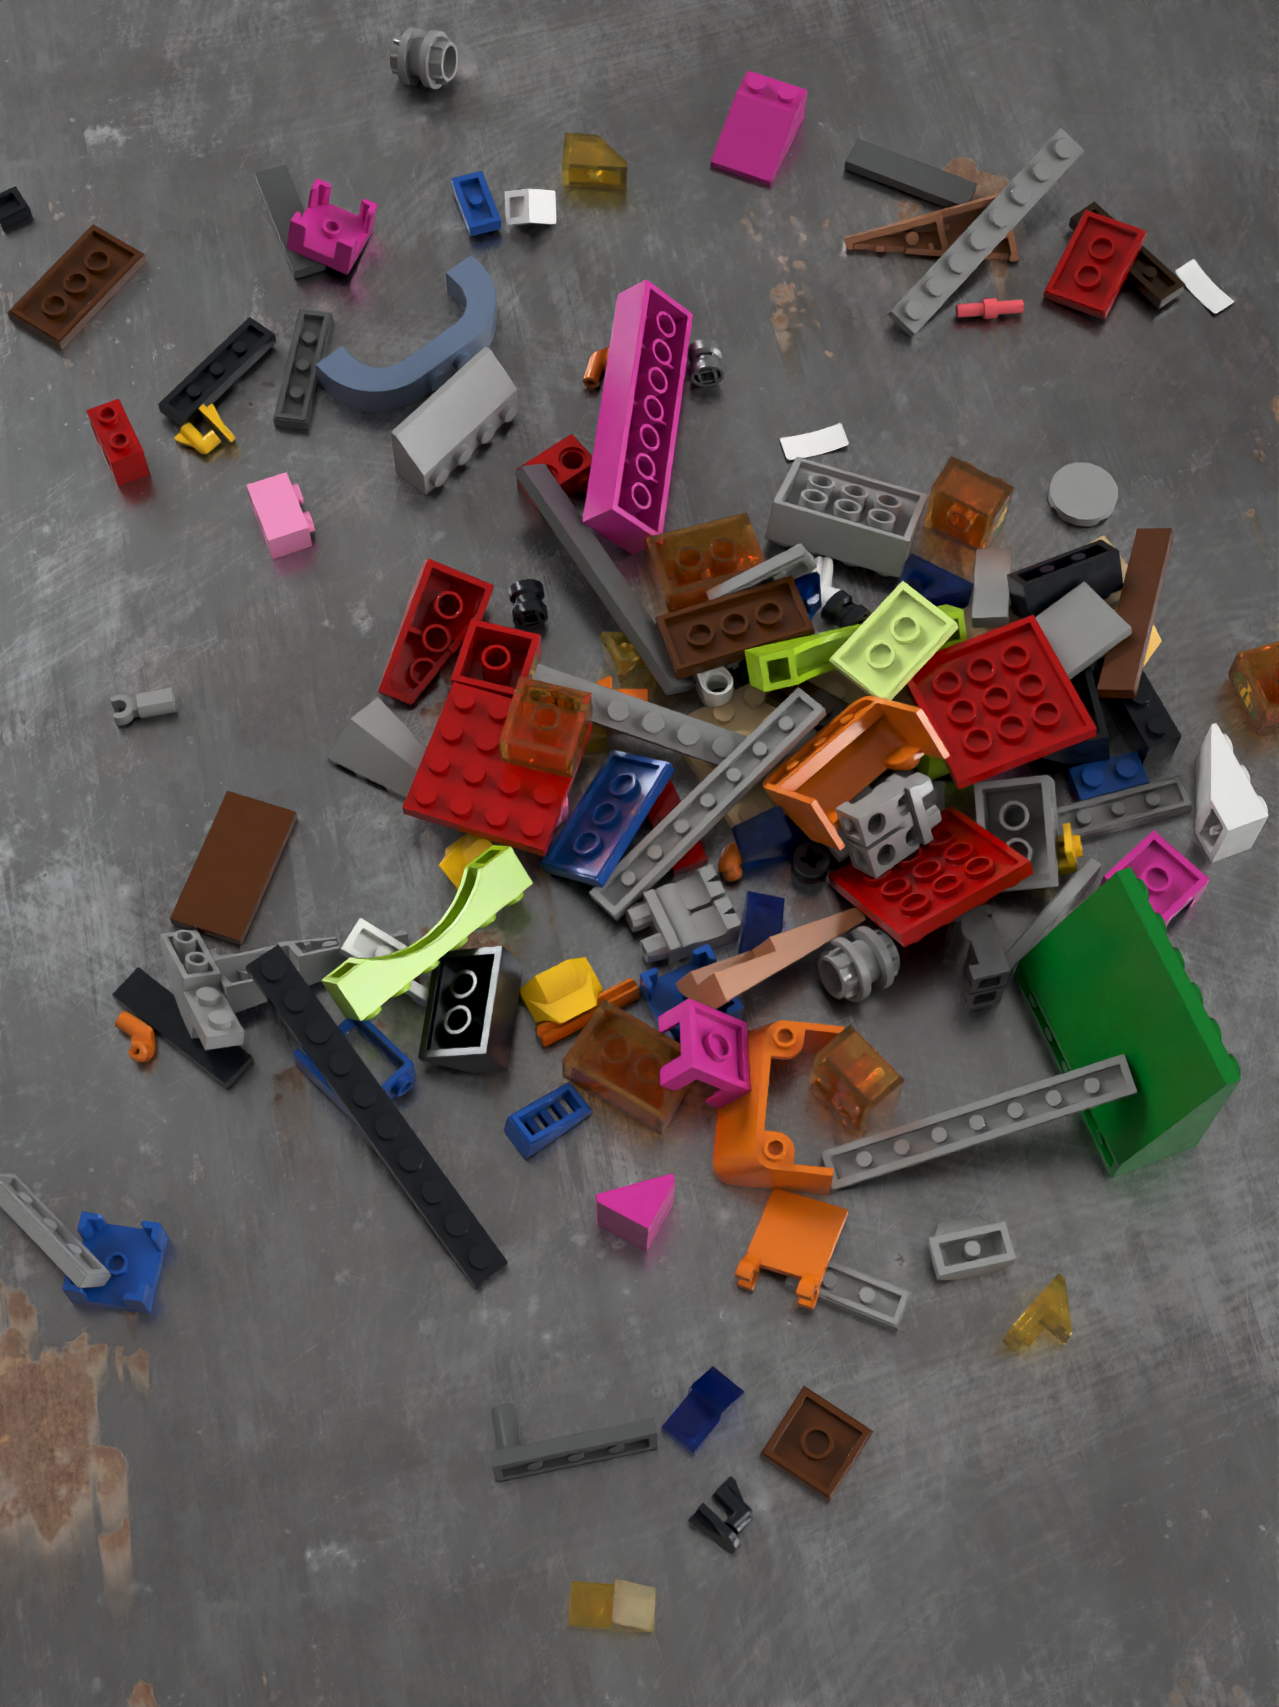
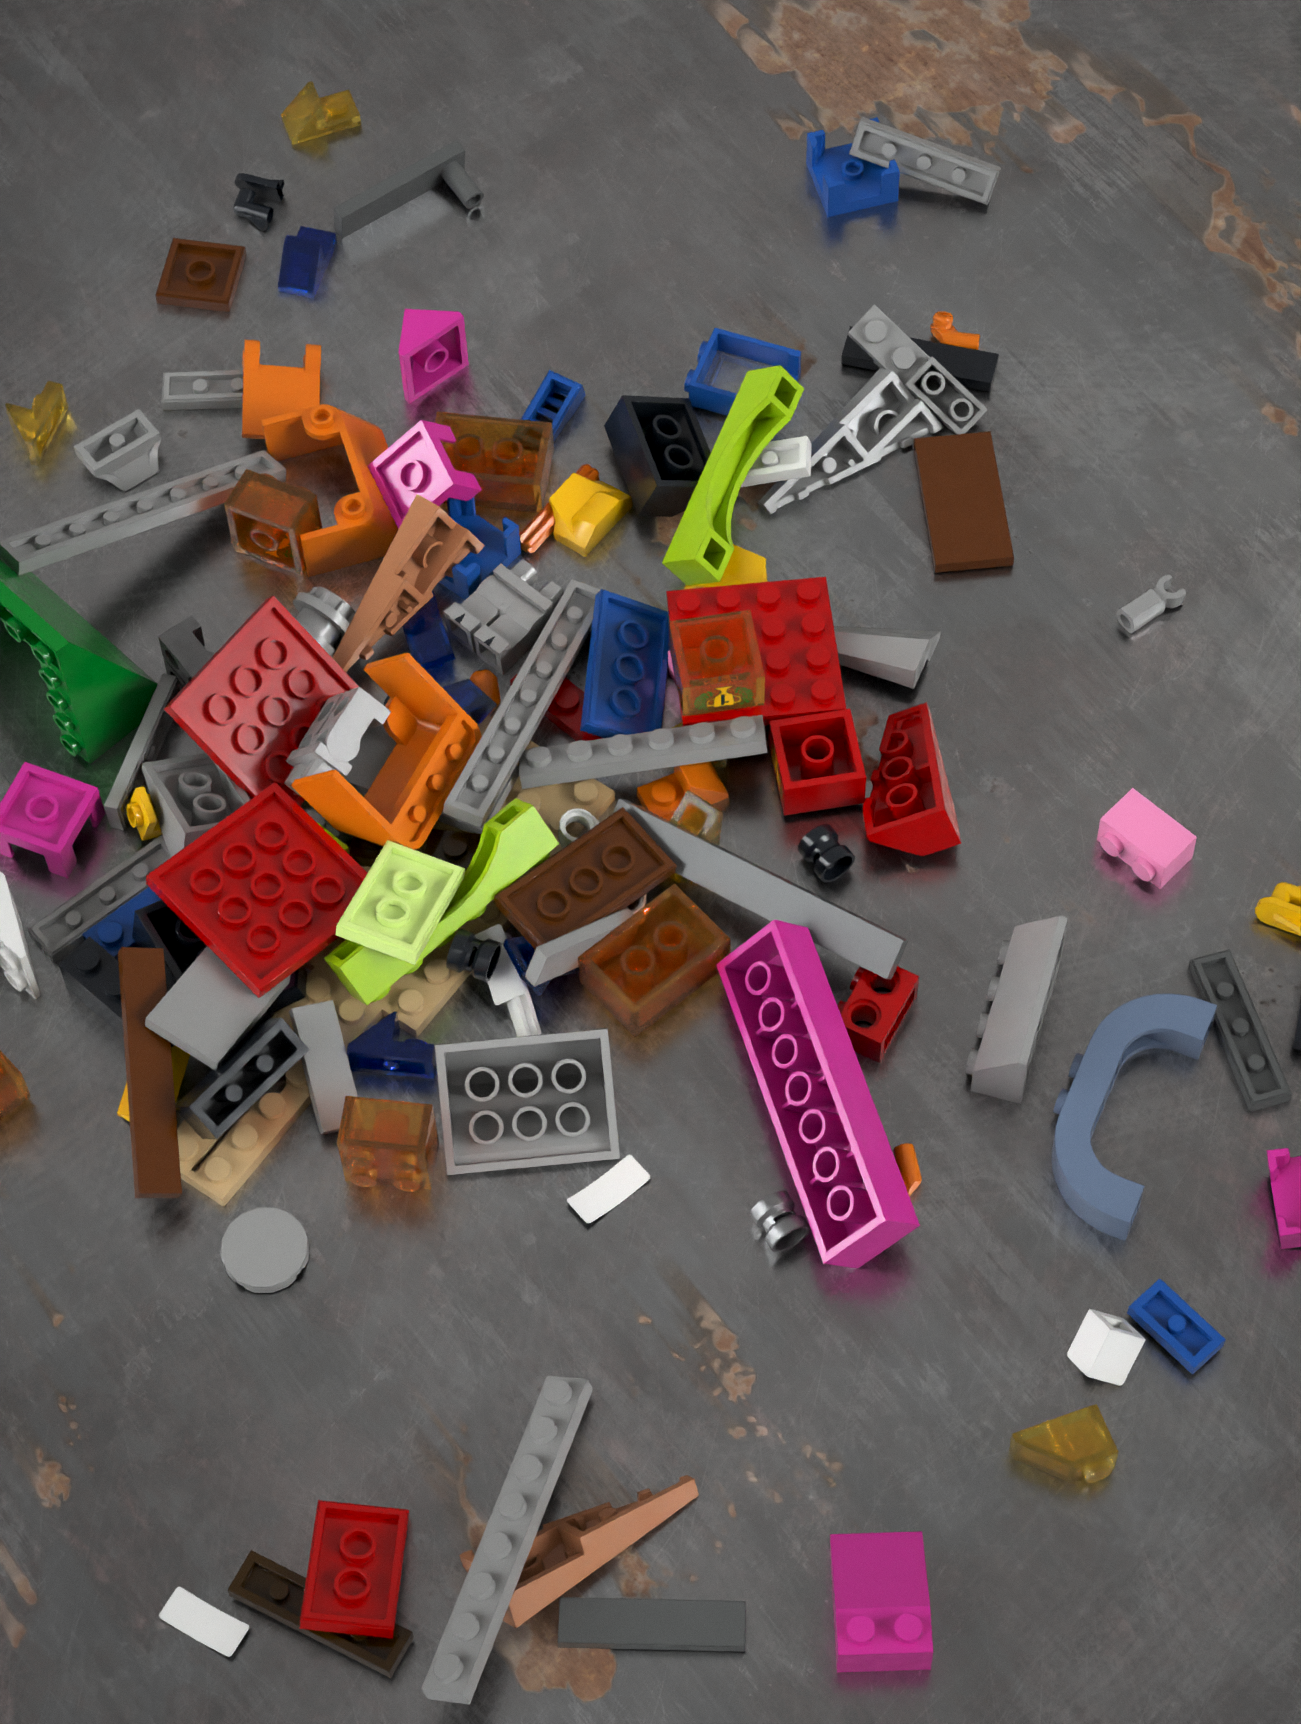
camera: 160 degrees right, 5 degrees down
black plate [246,944,508,1288] -> none
coral bar [955,298,1024,319] -> none

